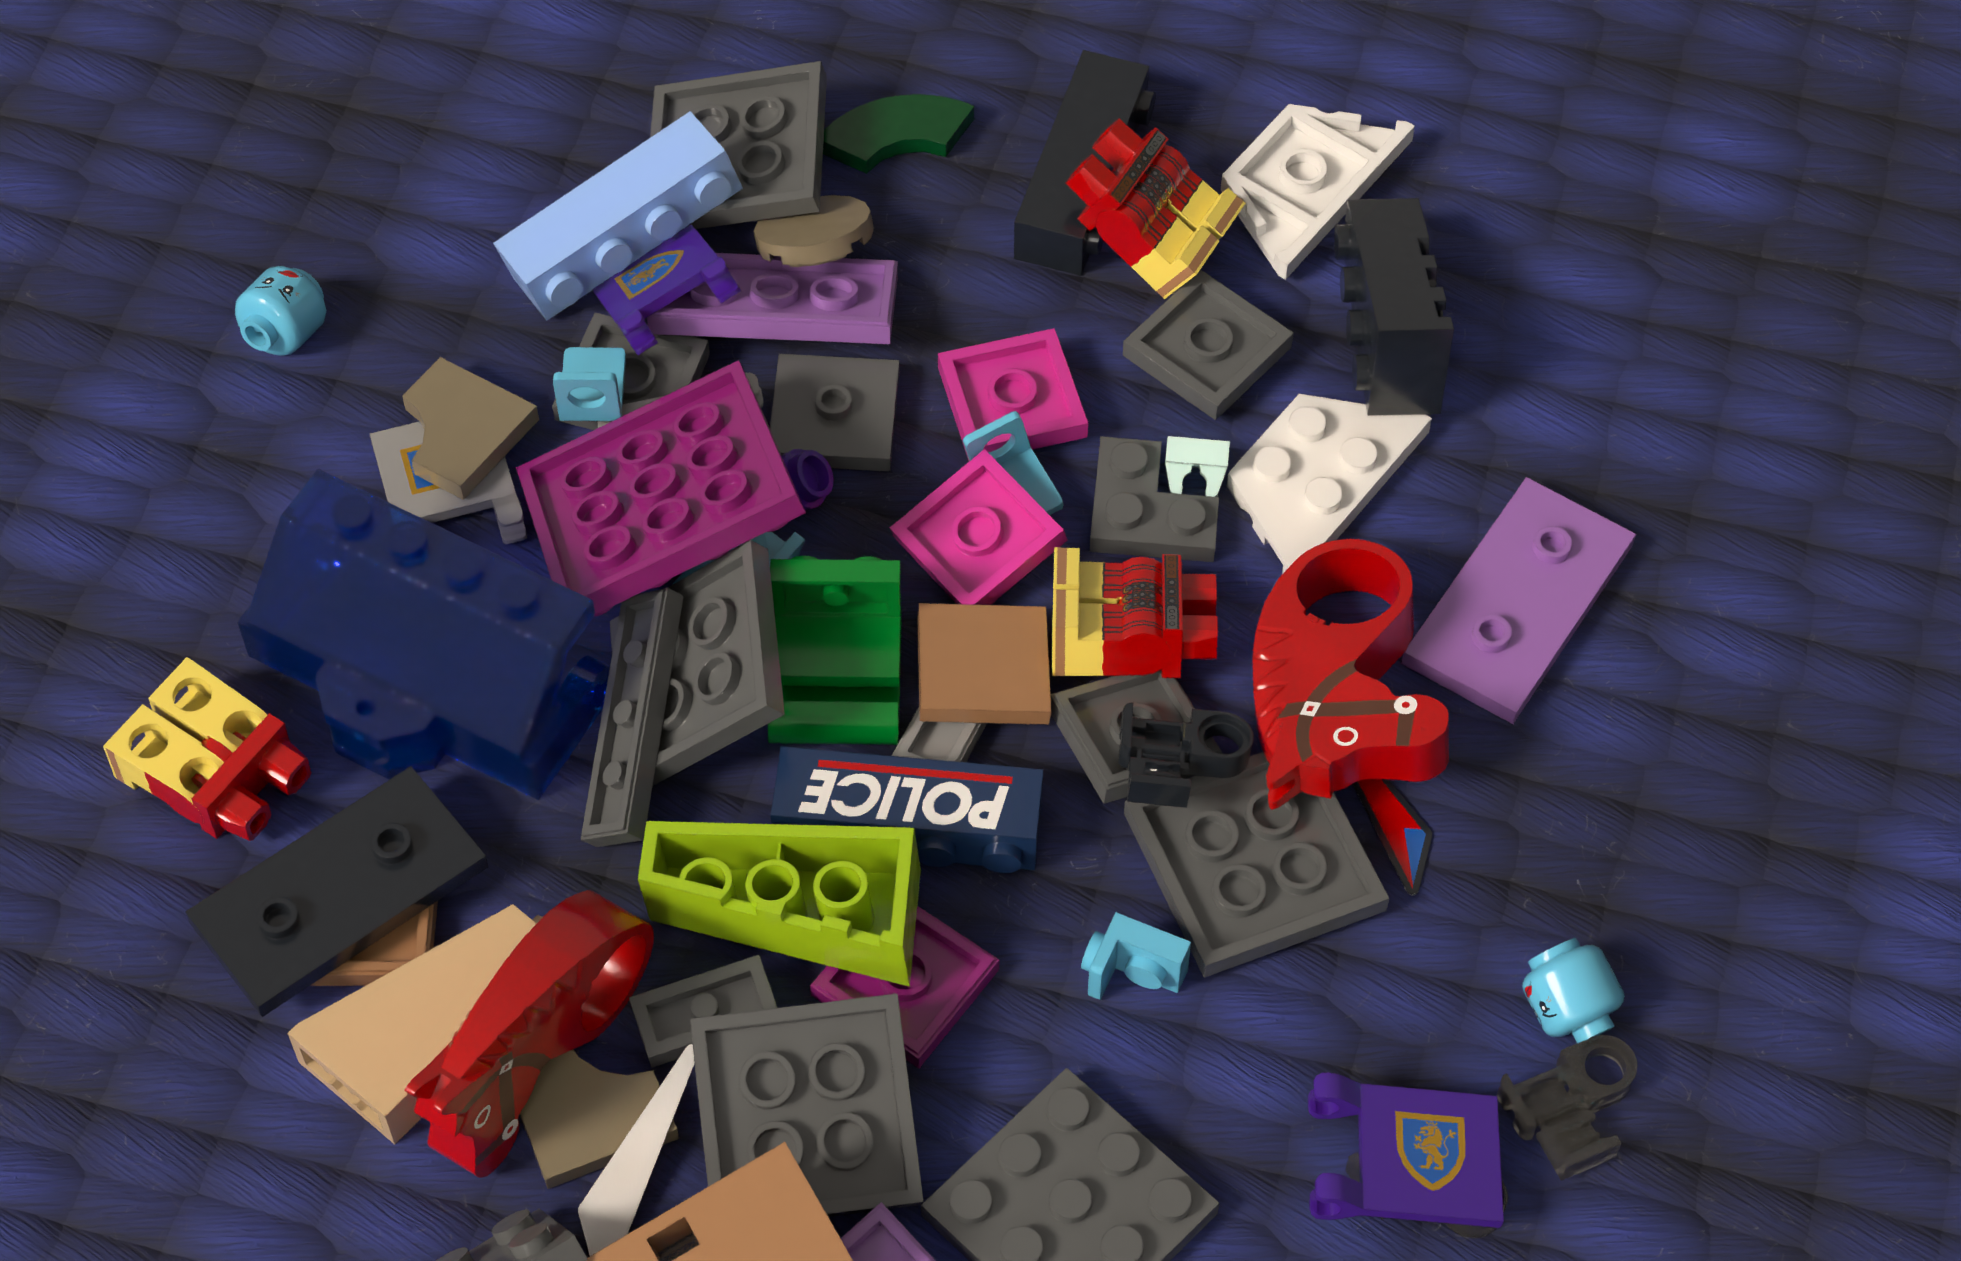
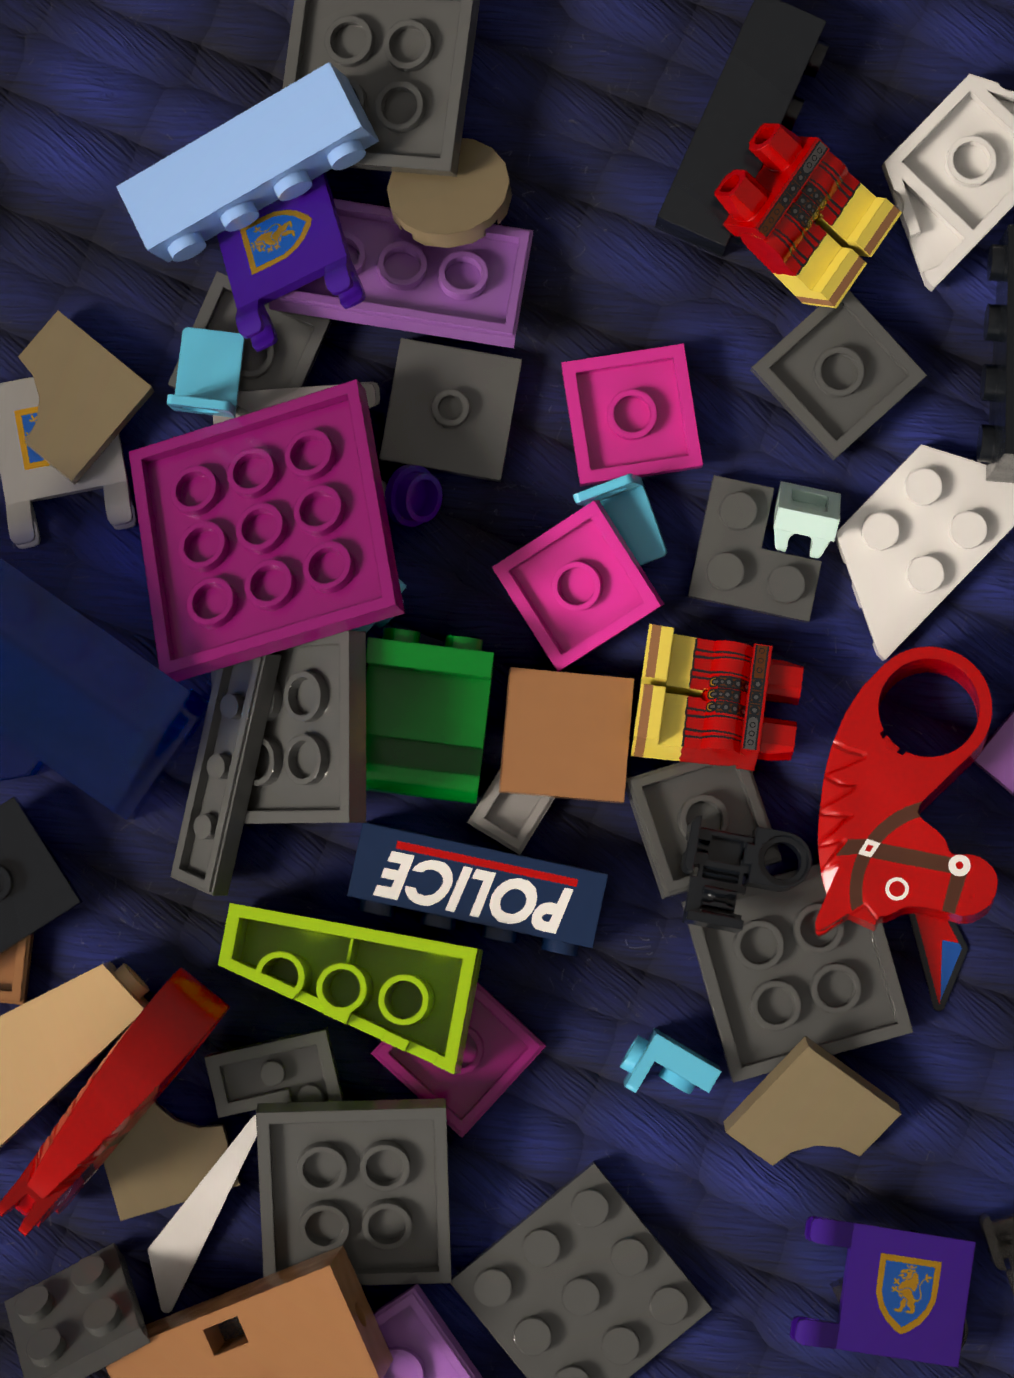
camera: 10 degrees right, 30 degrees up
dark green tile [823,94,974,174] -> none
none -> dark tan tile [723,1036,901,1166]

